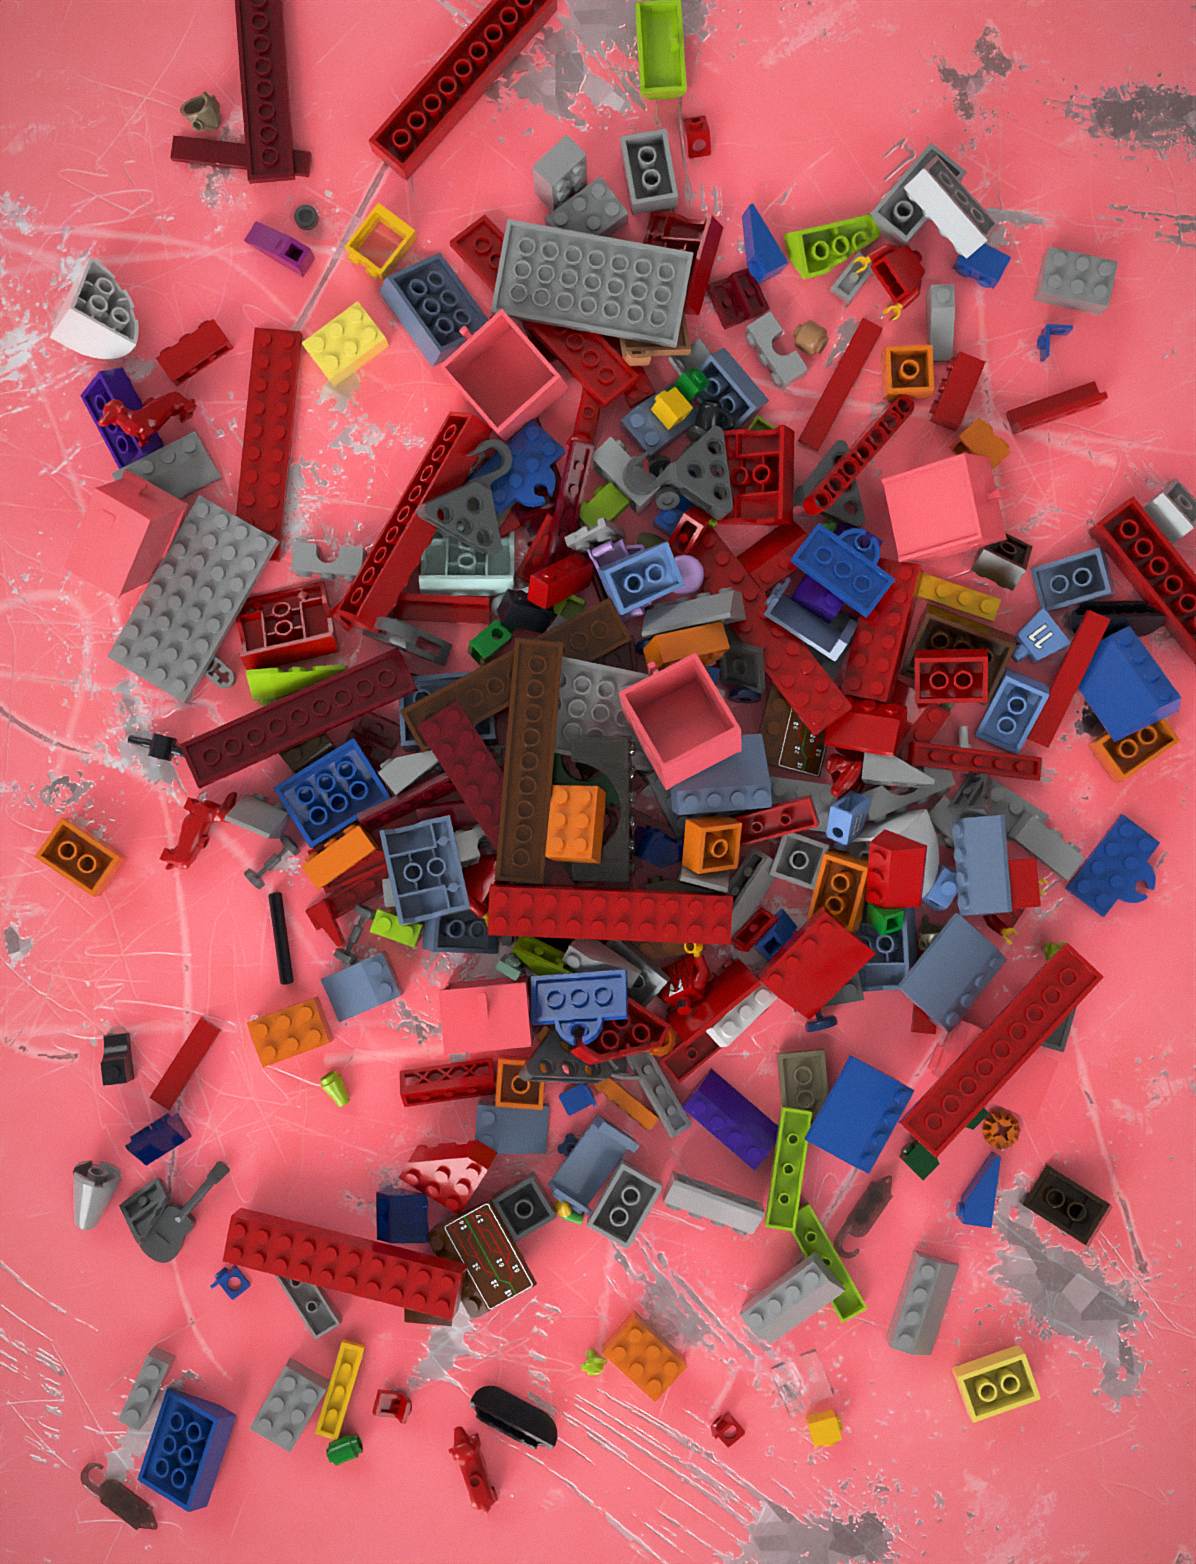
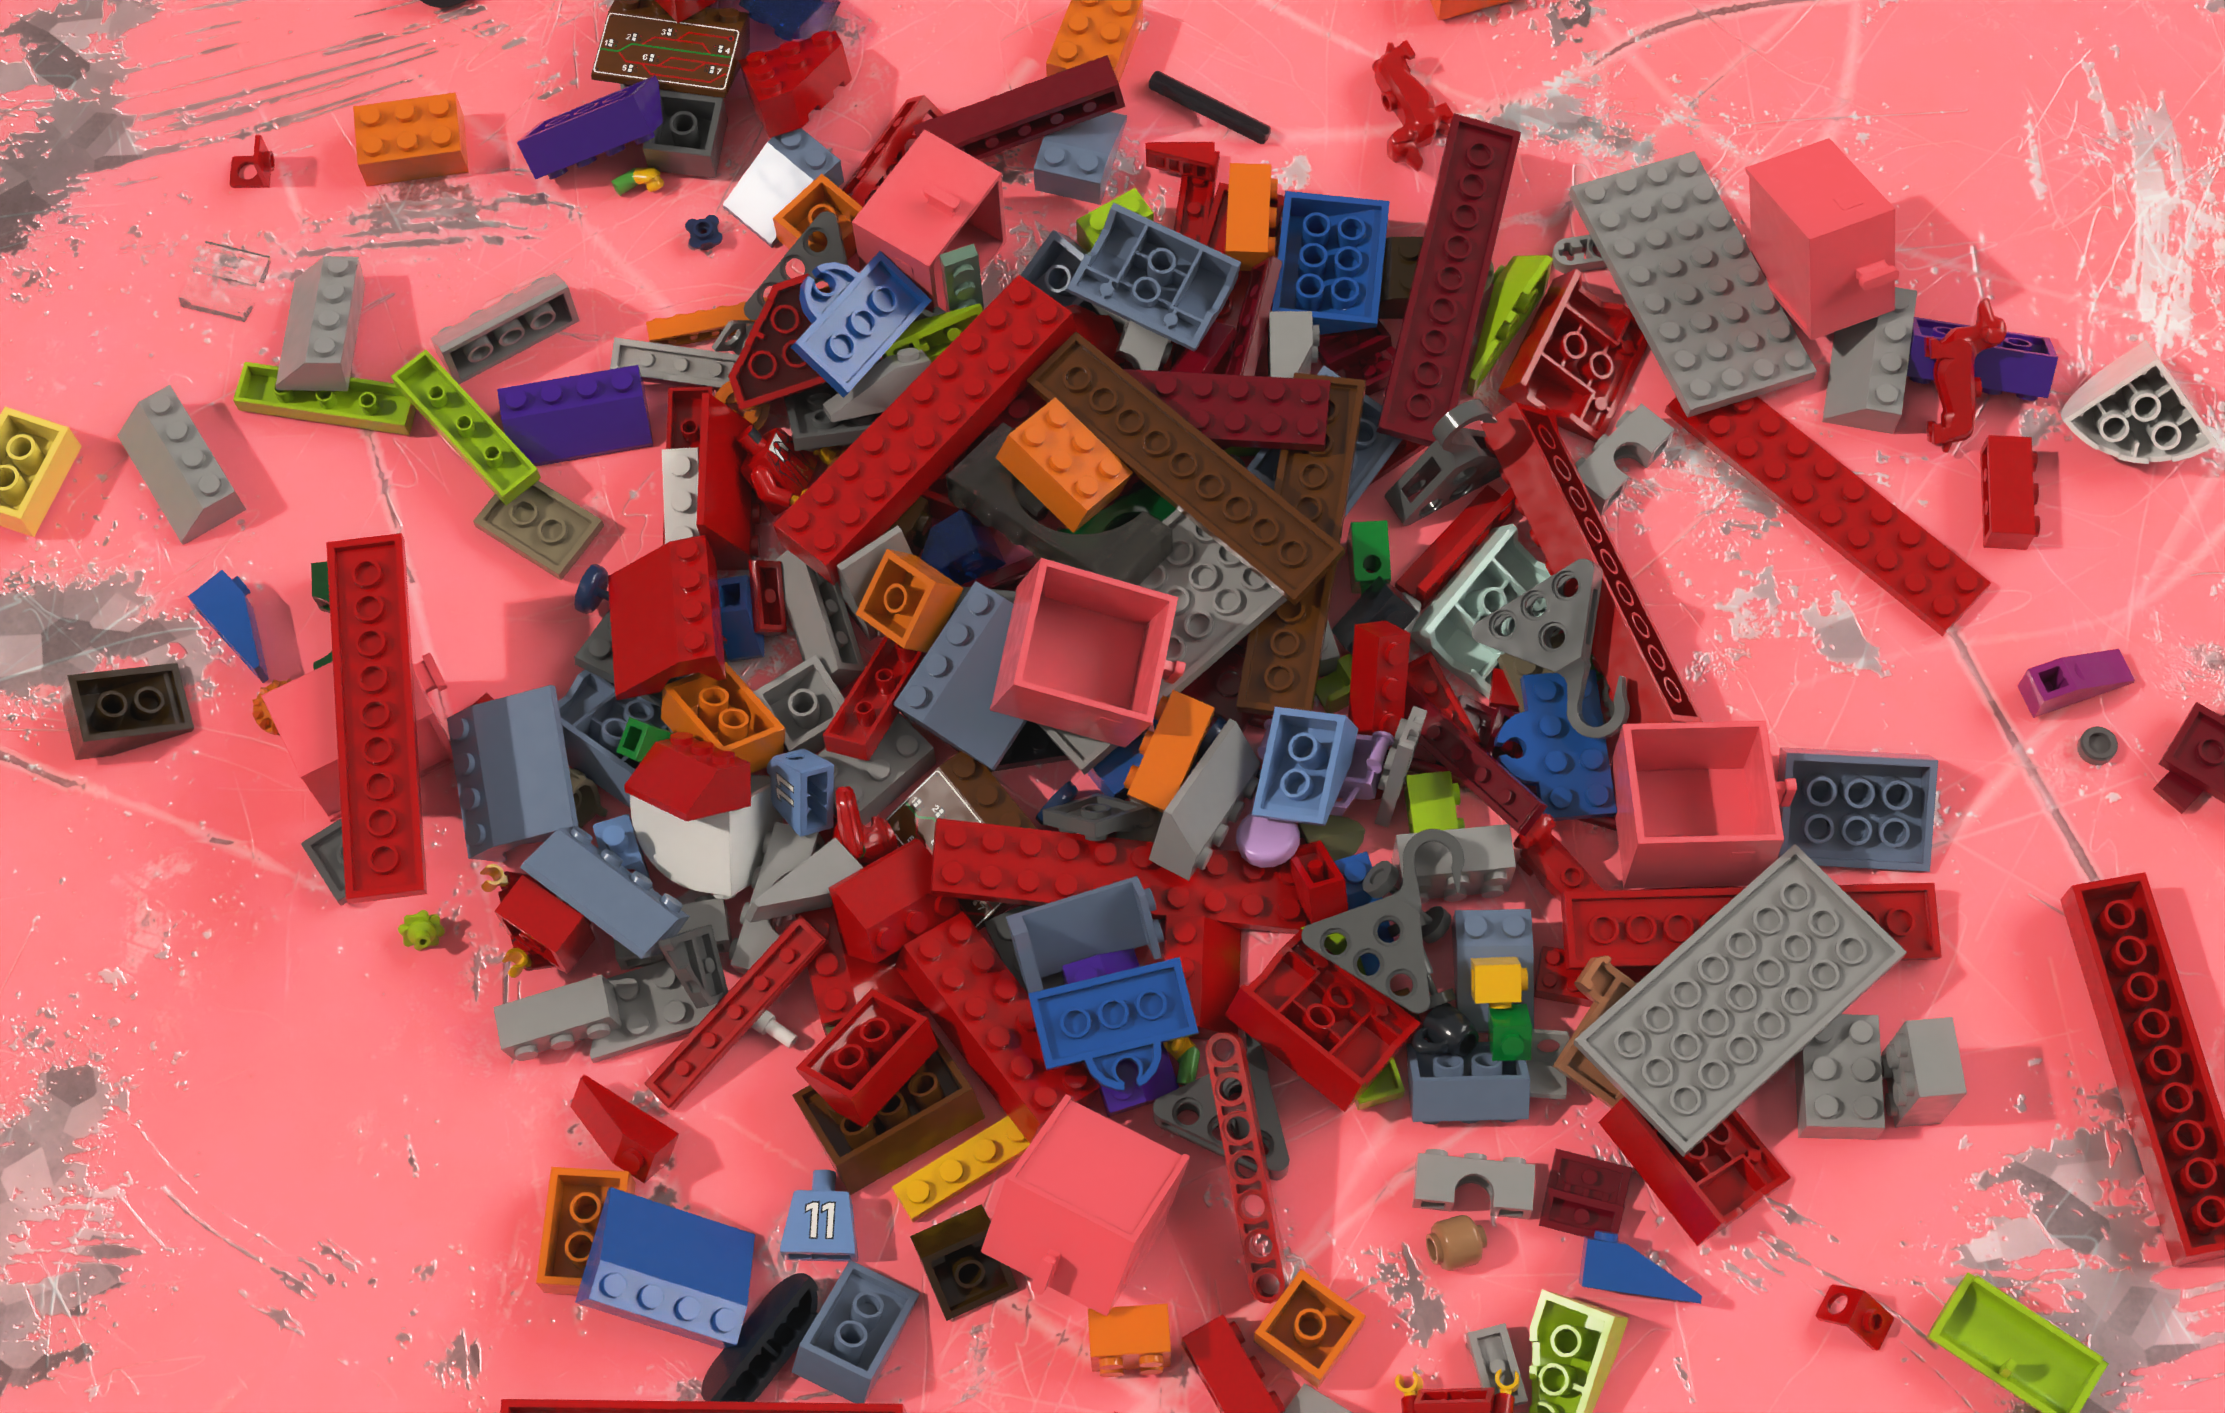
camera: 130 degrees right, 20 degrees down
black piece [128,733,185,761] -> none
light grey slope [224,792,291,839] -> none
dark grey wheel [244,834,301,890] -> none
light yellow brick [302,301,389,387] -> none
lime cone [320,1070,351,1107] -> none
dark grey wheel [333,903,377,965] -> none
yellow window [344,203,418,281] -> none
sand blue panel [548,1114,640,1216] -> none
blue bracket [559,1083,597,1116] -> none
lime plant [580,1349,607,1376] -> none
light grey brick [586,1158,663,1250] -> none
light grey brick [620,129,678,215] -> none
red tile [798,318,883,452] -> none
blue slope [804,1055,915,1174] -> none
yellow brick [805,1409,844,1447] -> none
clear smoke plate [834,1175,893,1258] -> none
medium blue slope [975,667,1050,754] -> none
red tile [1026,609,1111,748] -> none
blue plate [1065,814,1160,917] -> none
none -> dark purple slope [517,75,663,180]
none -> red slope [570,1074,679,1183]
none -> dark red brick [913,55,1126,160]

